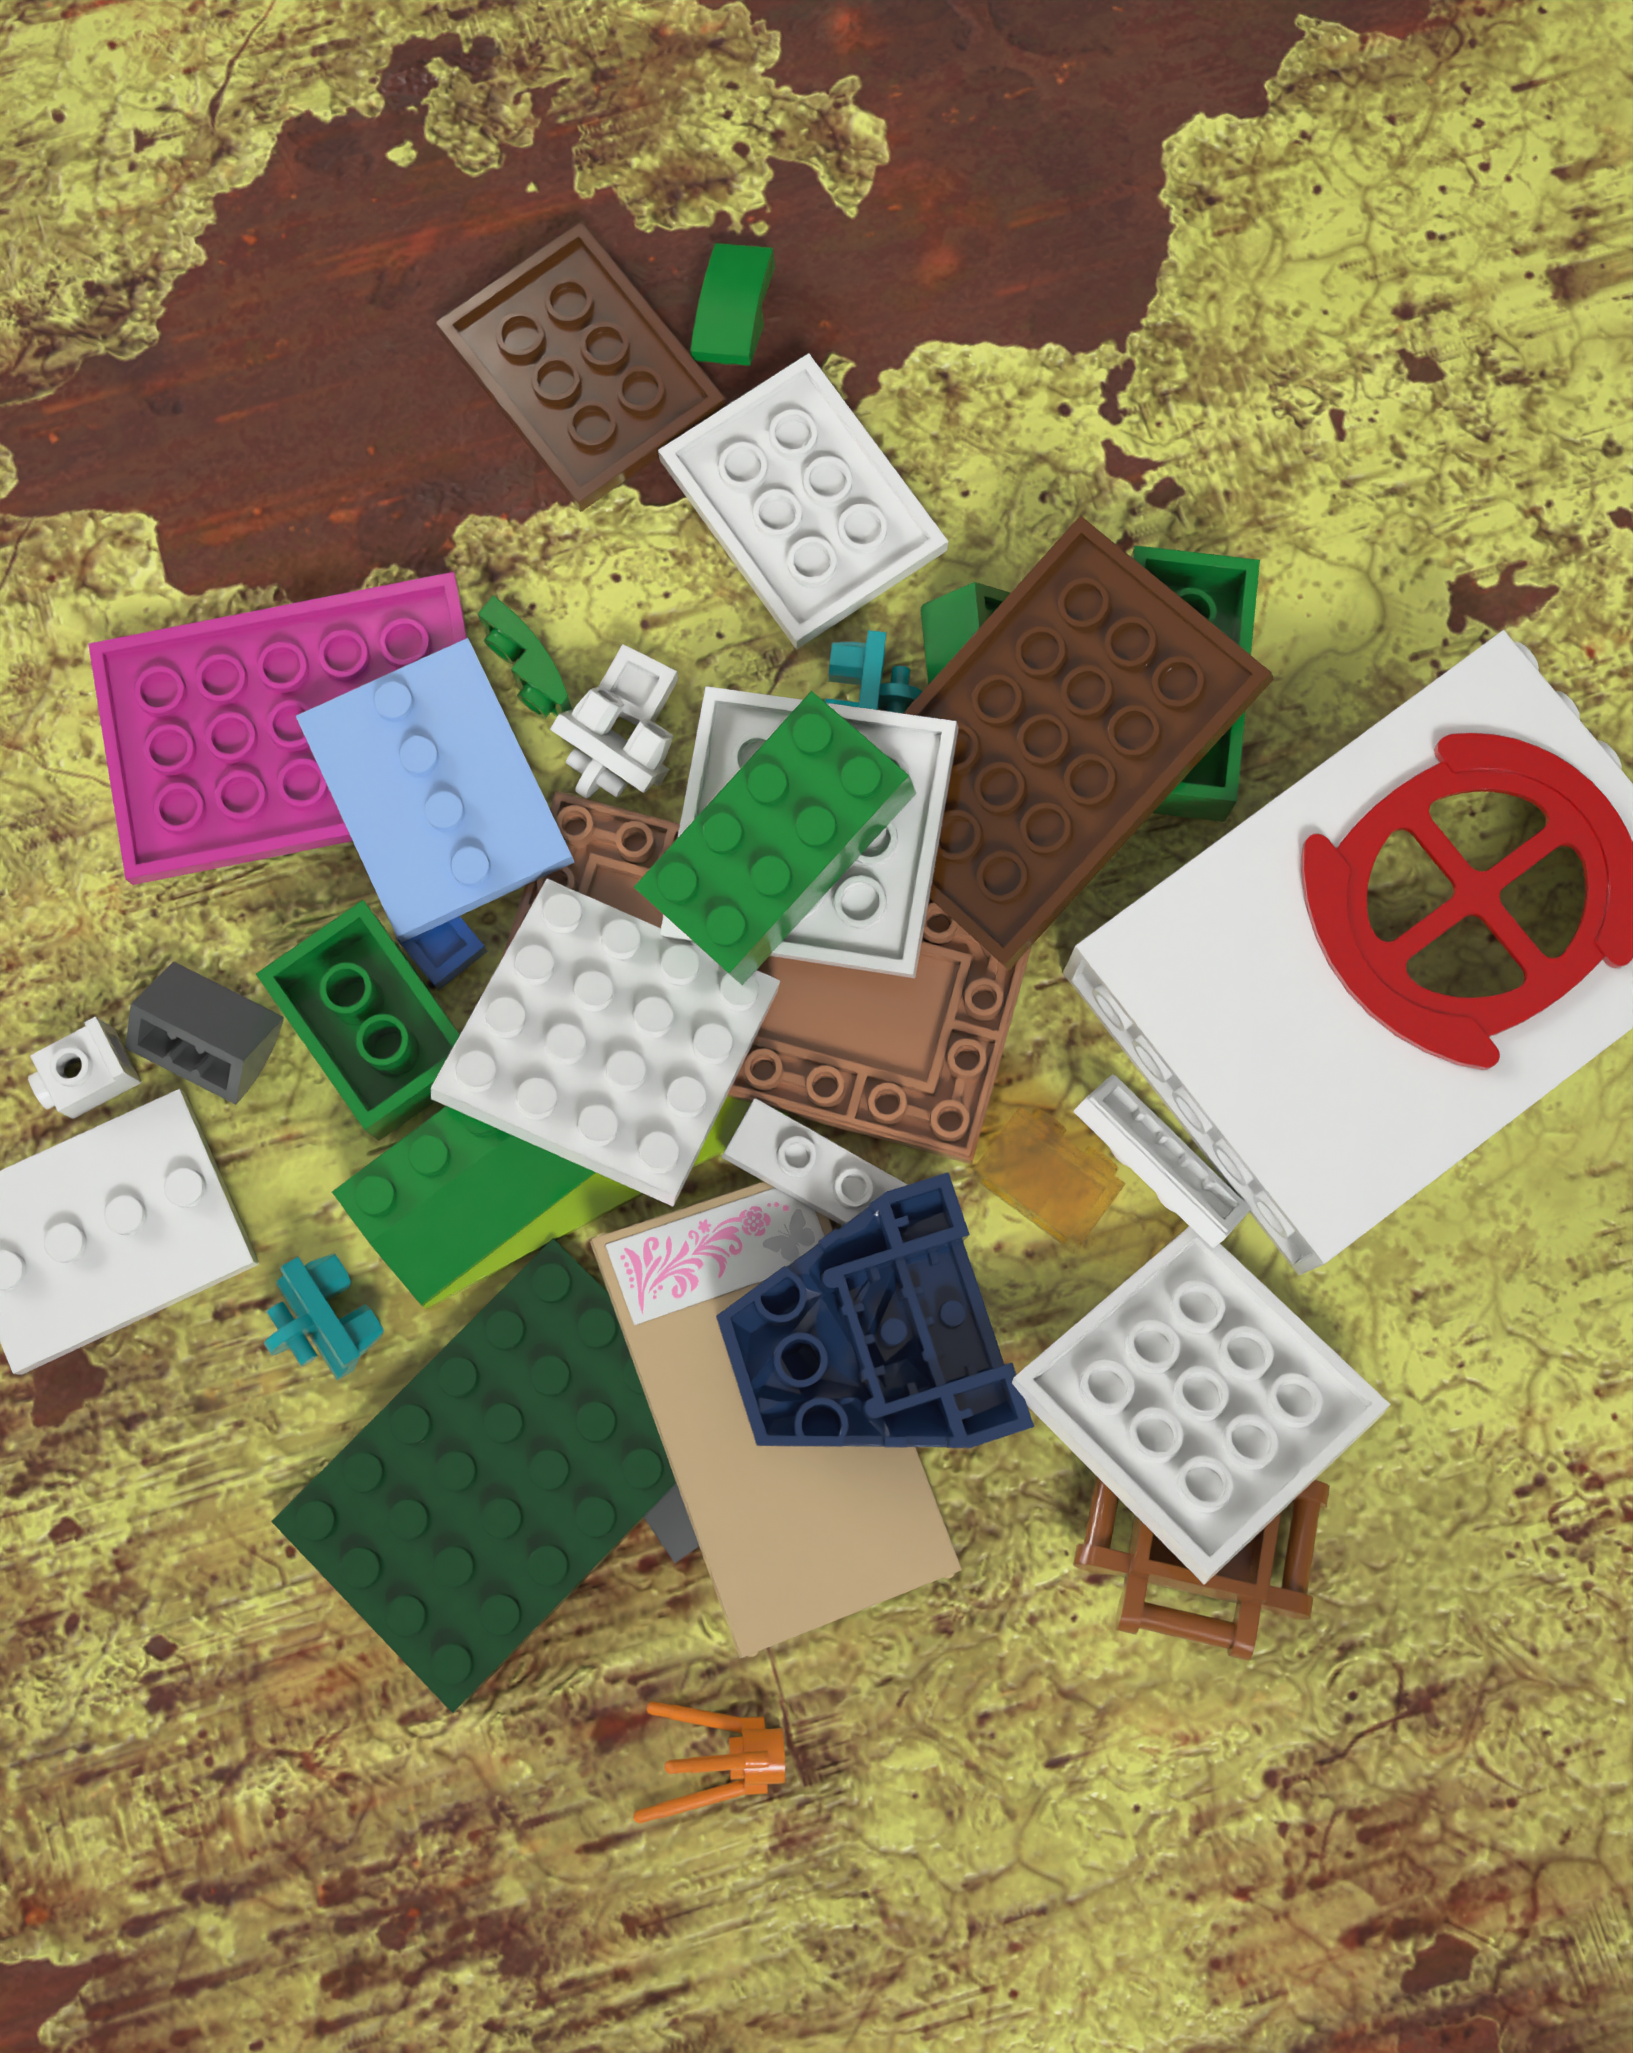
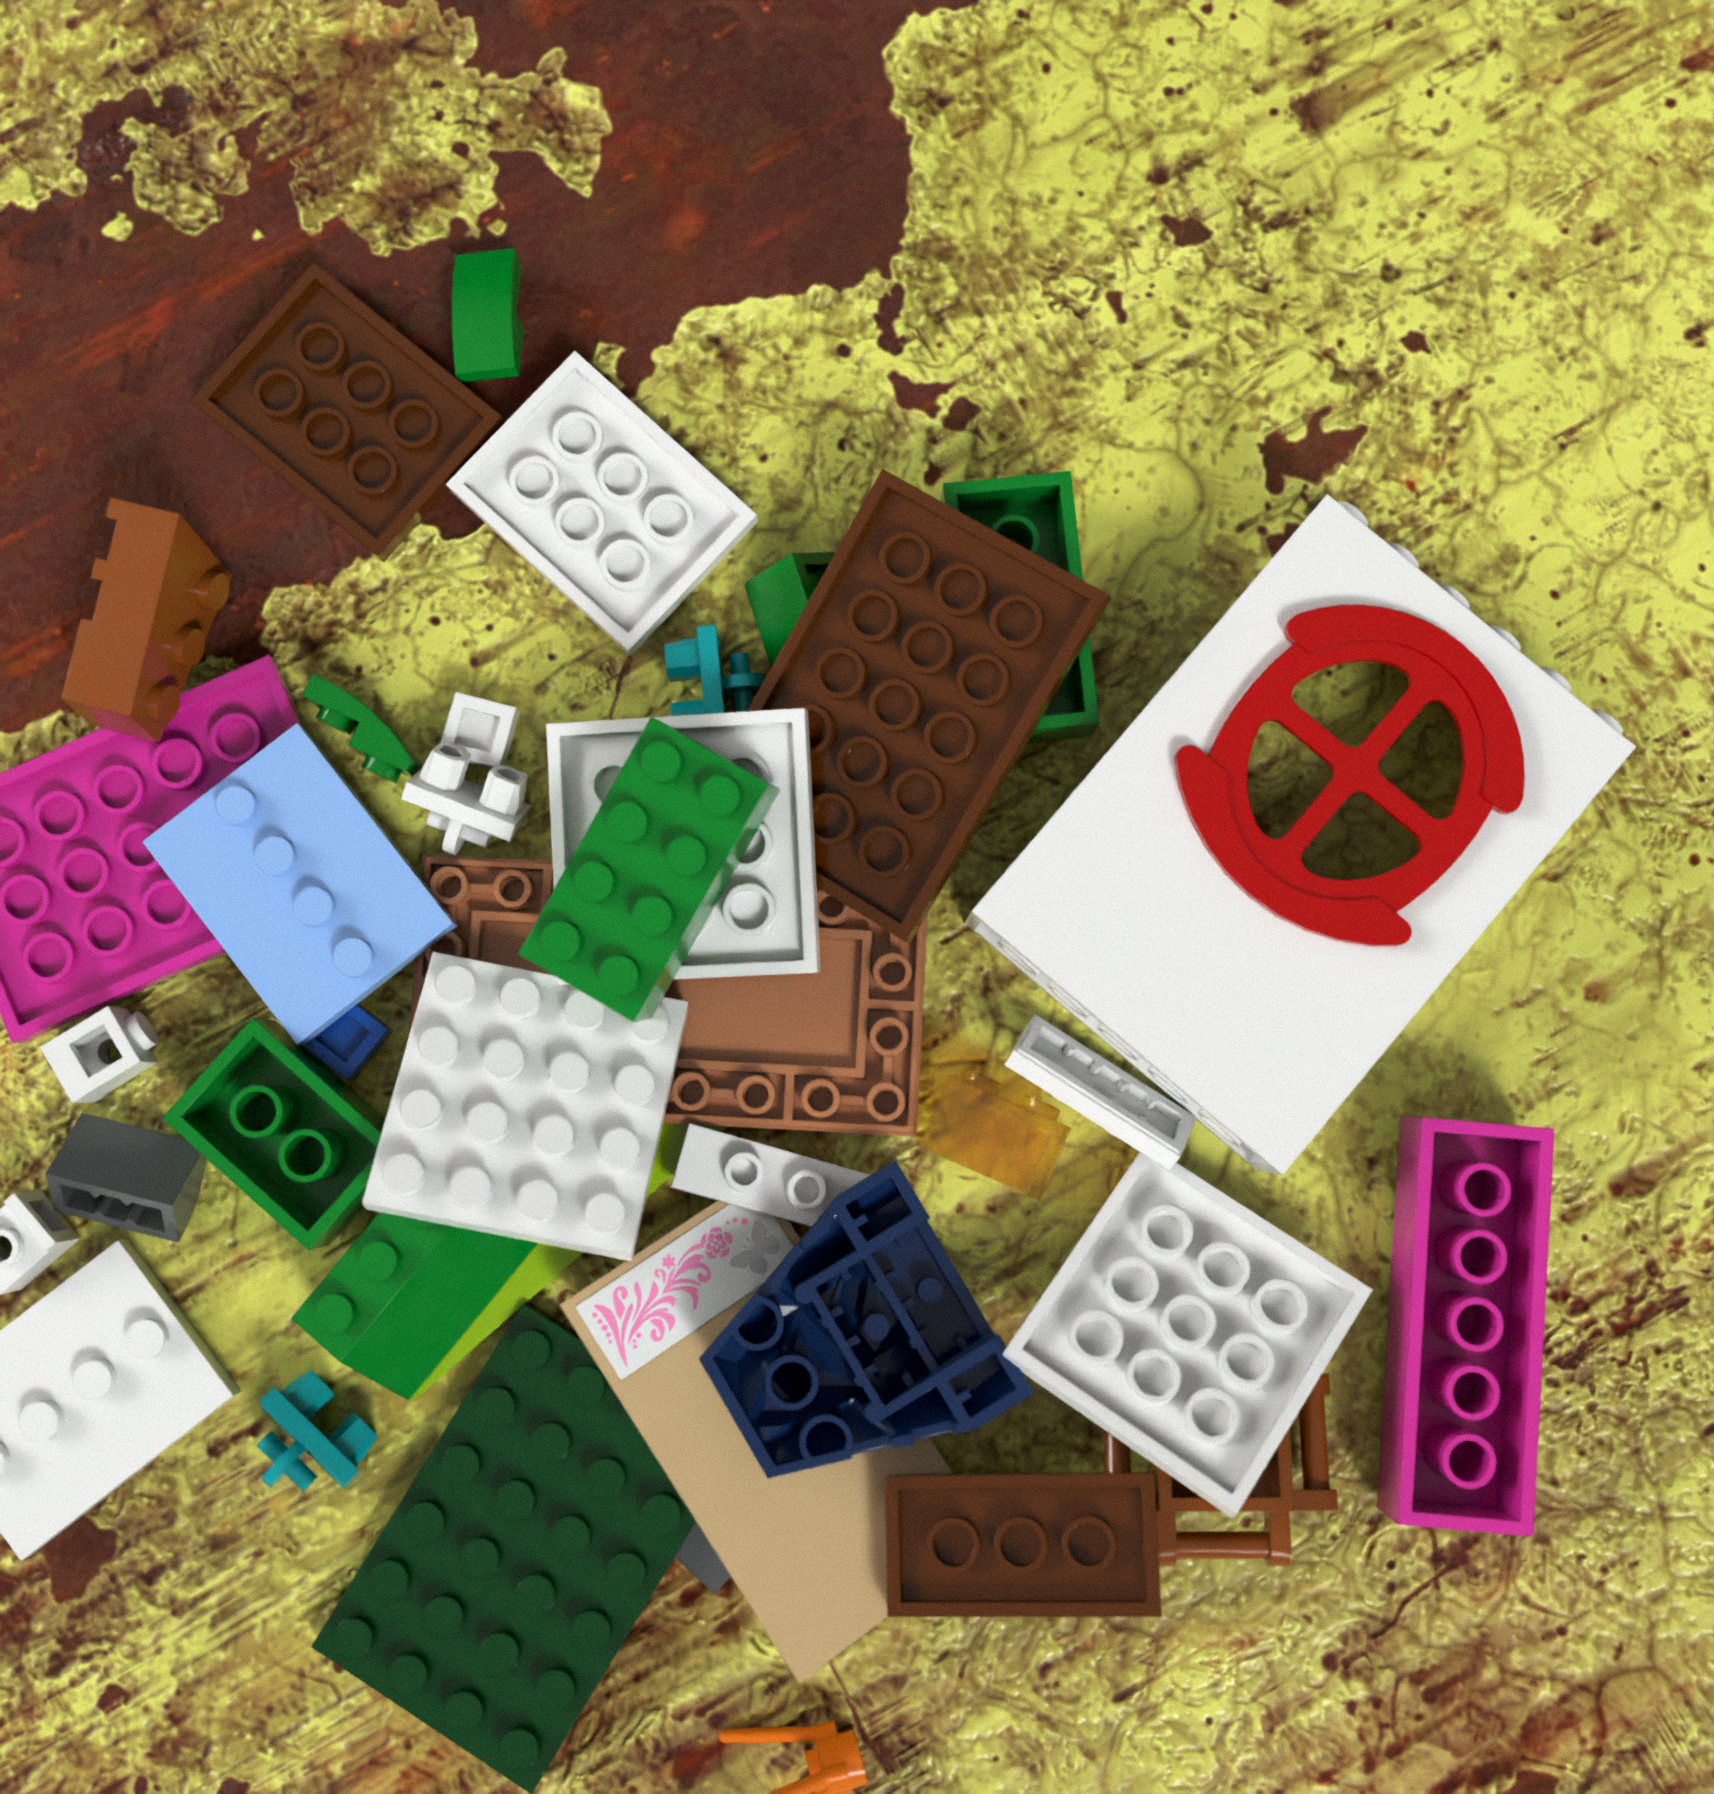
camera: 15 degrees left, 5 degrees up
none -> white brick [40,1006,159,1103]
none -> dark orange wedge [61,497,232,743]
none -> reddish brown plate [885,1471,1162,1617]
none -> dark pink brick [1377,1116,1555,1537]

